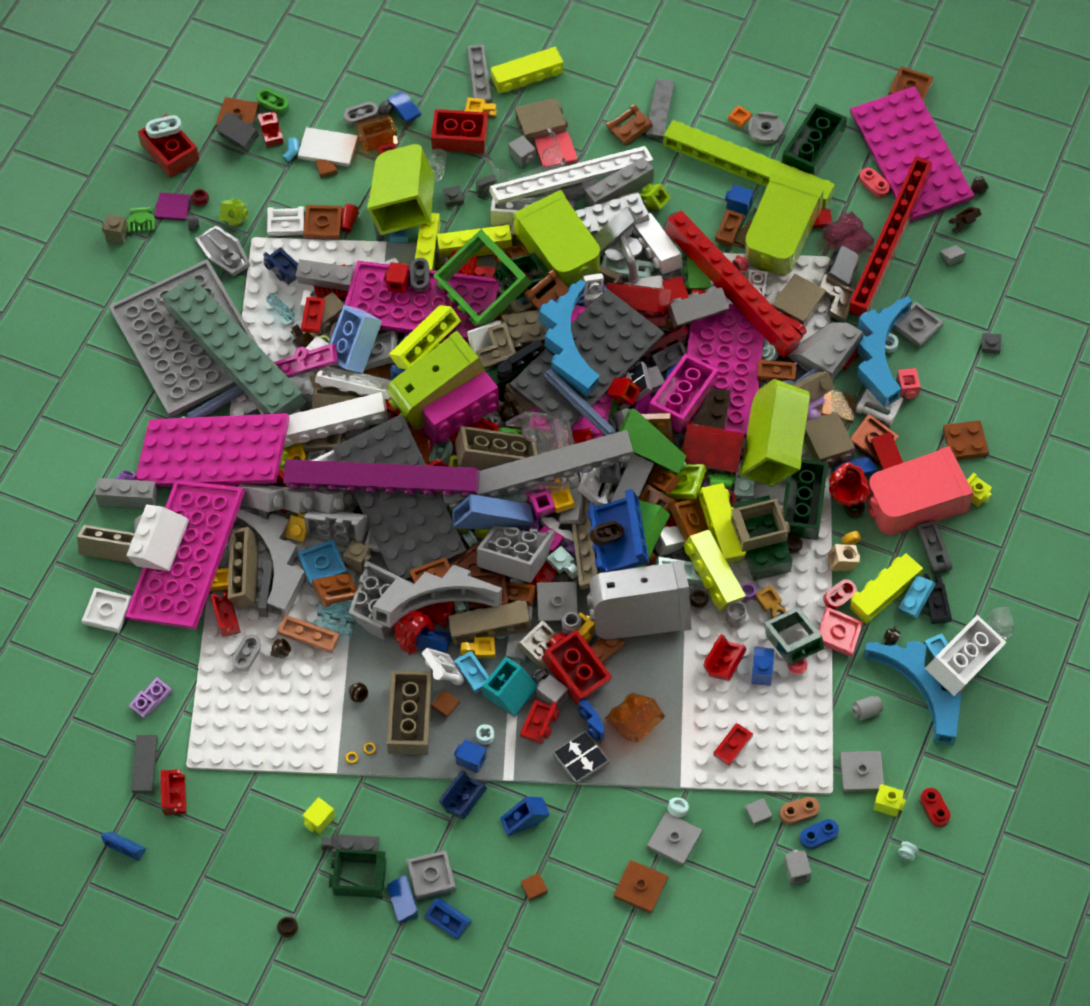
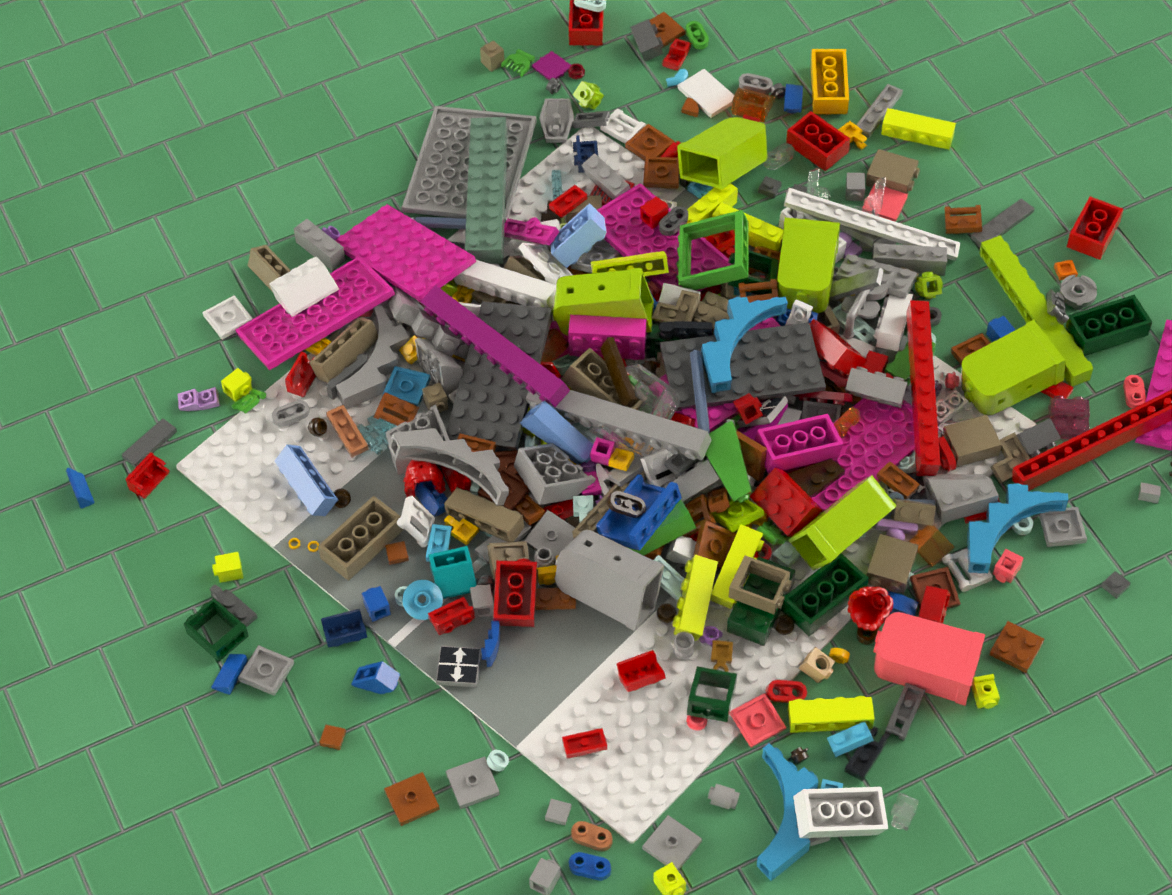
camera: 40 degrees right, 5 degrees down
dark brown plate [277,917,298,937] -> none
blue slope [424,898,472,939] -> none
clear orange slope [605,693,665,743] -> none
blue slope [751,647,774,686] -> none
none -> neon yellow brick [221,368,253,402]
none -> bright green piece [231,389,266,414]
none -> brick [275,444,338,516]
none -> medium azure dish [402,580,443,620]
none -> dark grey tile [572,111,610,129]
none -> dark brown tile [600,337,637,408]
none -> dark orange plate [643,157,680,189]
none -> yellow brick [810,49,849,114]
none -> clear orange plate [834,407,861,438]
none -> dark grey plate [1046,289,1069,325]
none -> red brick [1067,196,1124,260]

